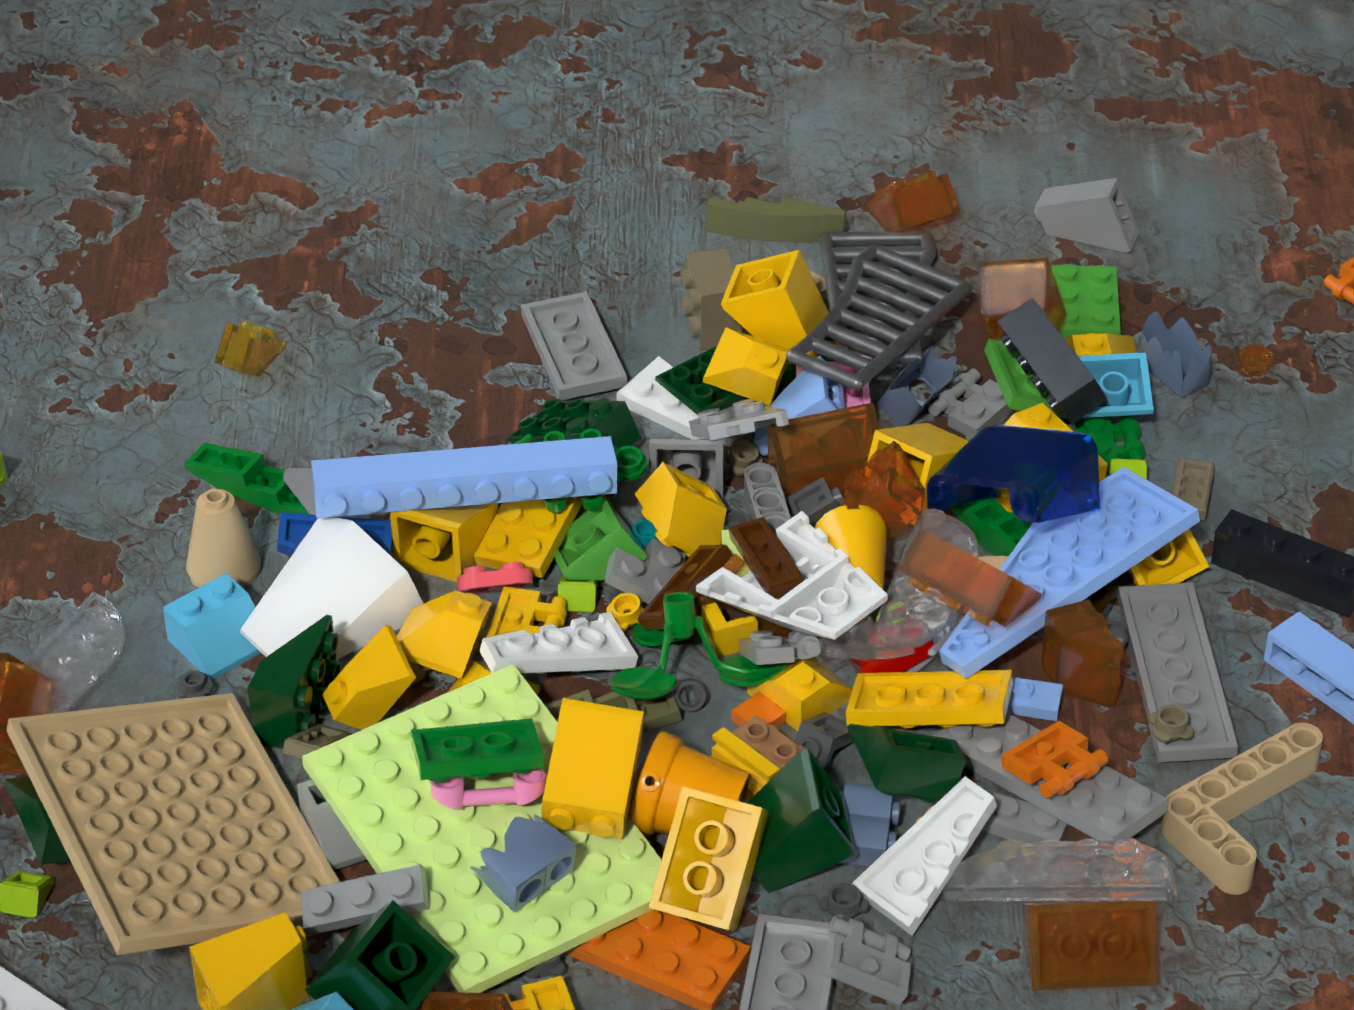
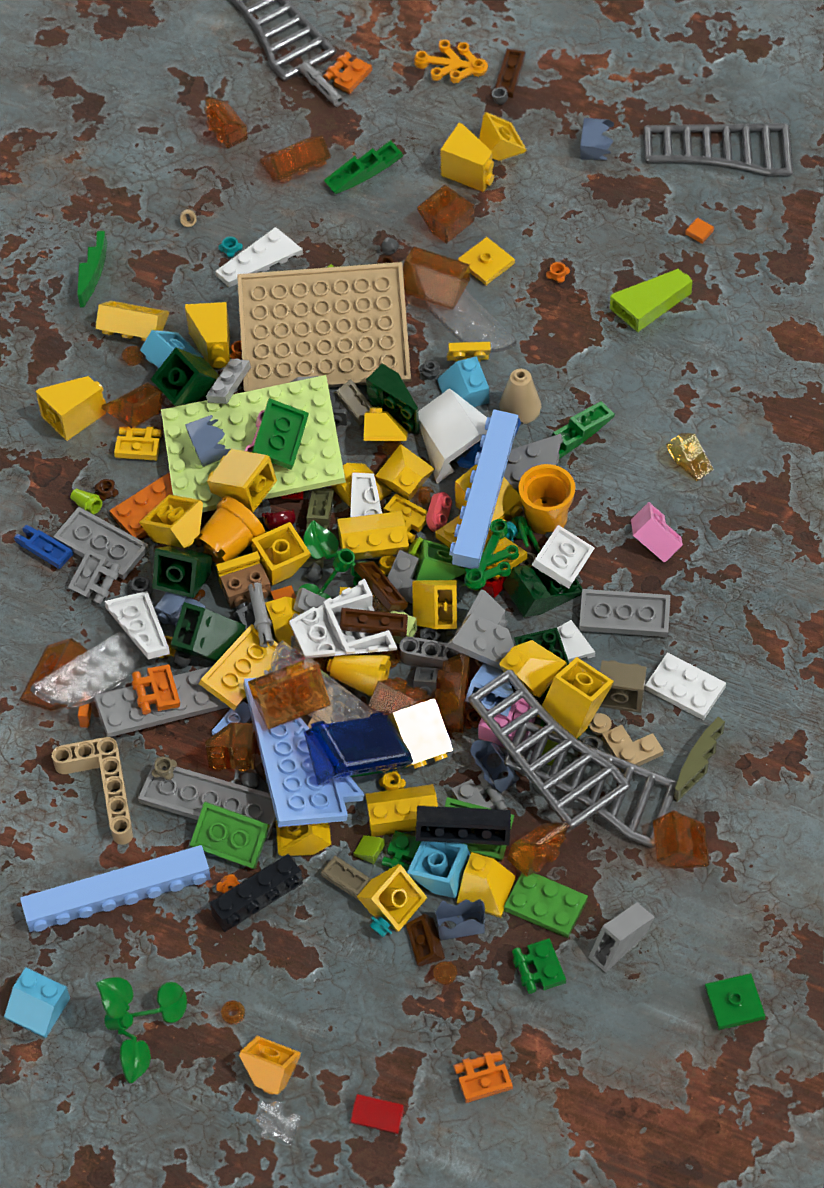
camera: 115 degrees right, 15 degrees up
none -> bright green plate [189,802,270,869]
none -> orange plate [216,874,240,894]
none -> light grey pin [248,583,274,647]
none -> yellow slope [252,522,311,586]
none -> yellow slope [337,511,409,560]
none -> yellow slope [356,864,427,932]
none -> teal plate [369,916,392,938]
none -> reddish brown slope [406,914,445,966]
none -> yellow plate [447,342,491,362]
none -> green plate [512,938,566,994]
none -> light orange piece [518,464,575,534]
none -> white plate [532,525,595,589]
none -> bright pink panel [631,502,683,562]
none -> white plate [645,652,726,720]
none -> green plate [705,973,766,1030]

